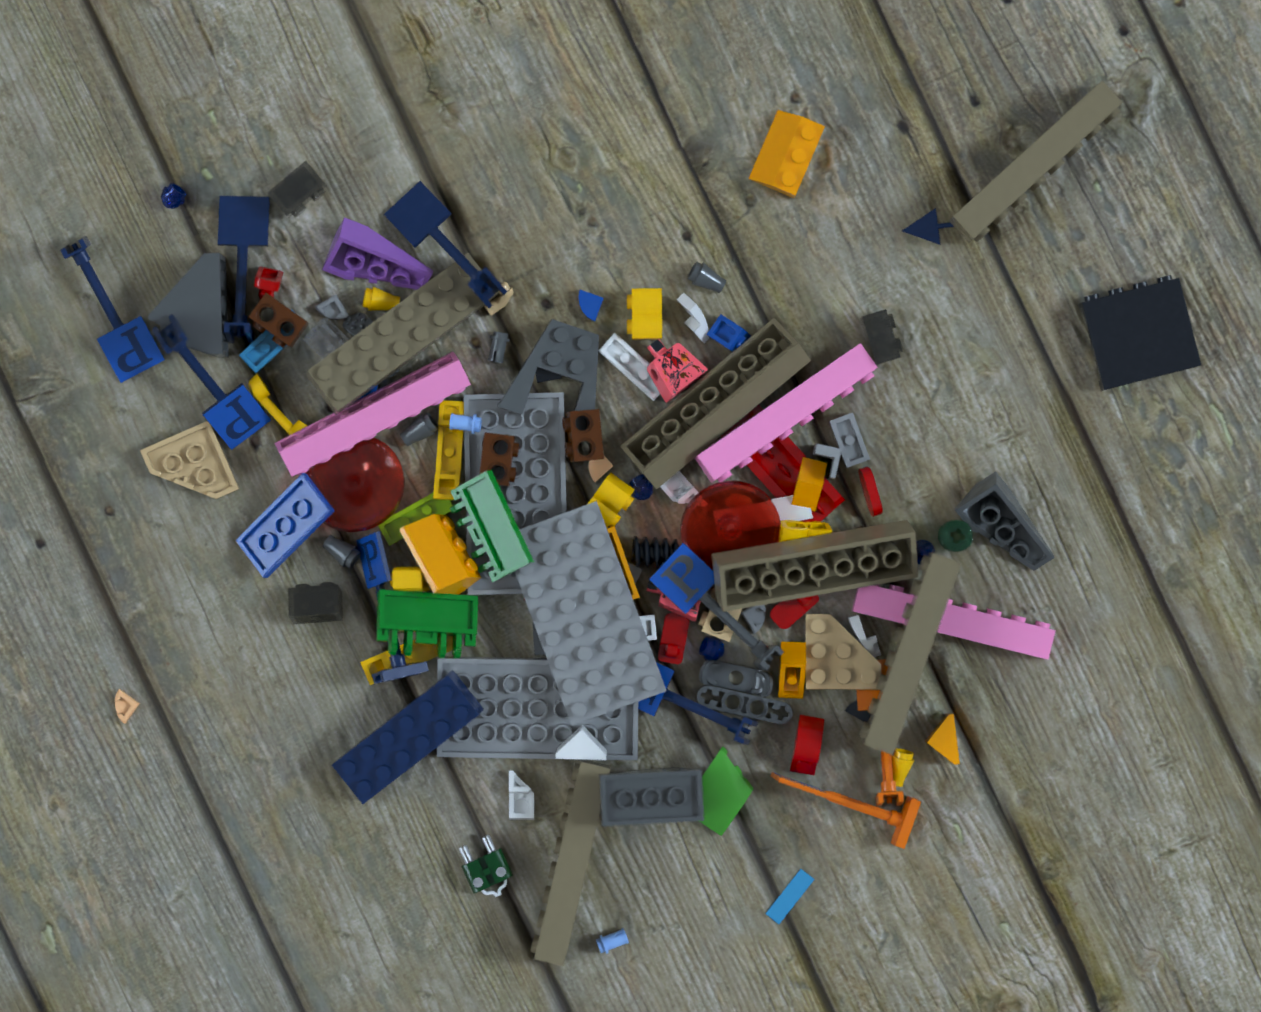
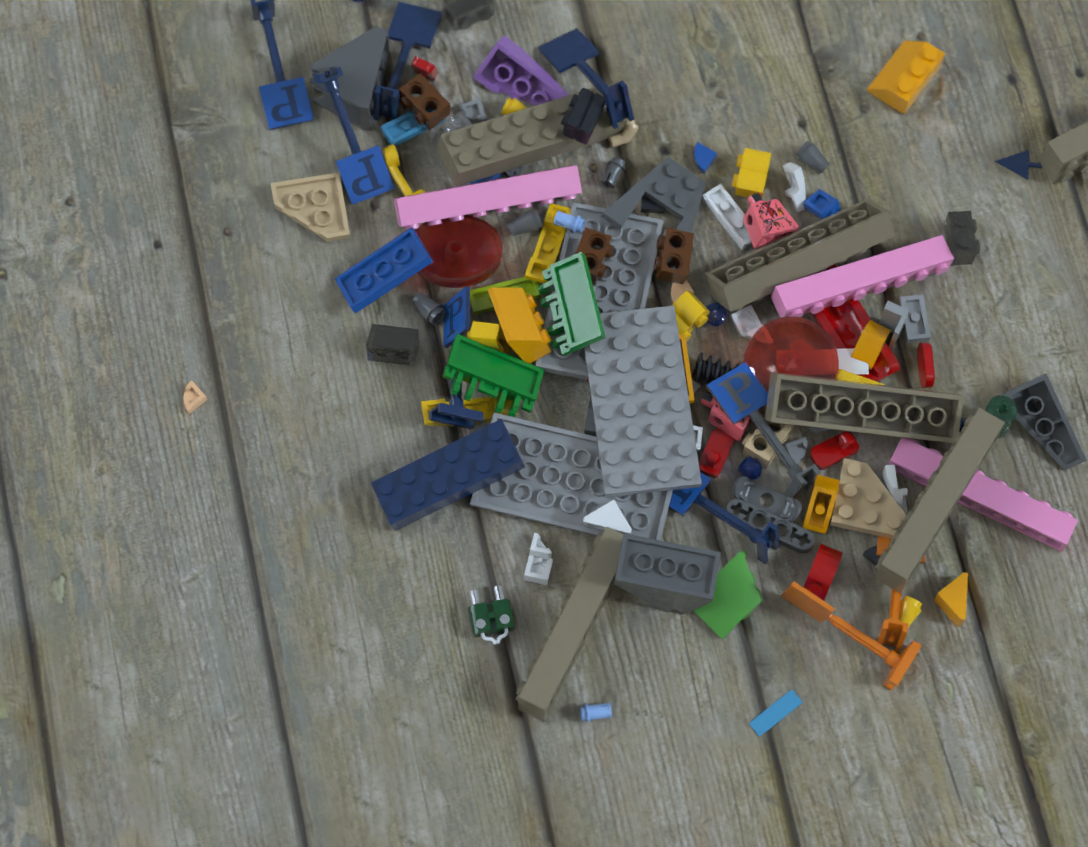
camera: 10 degrees right, 20 degrees down
none -> black brick [561,88,605,145]

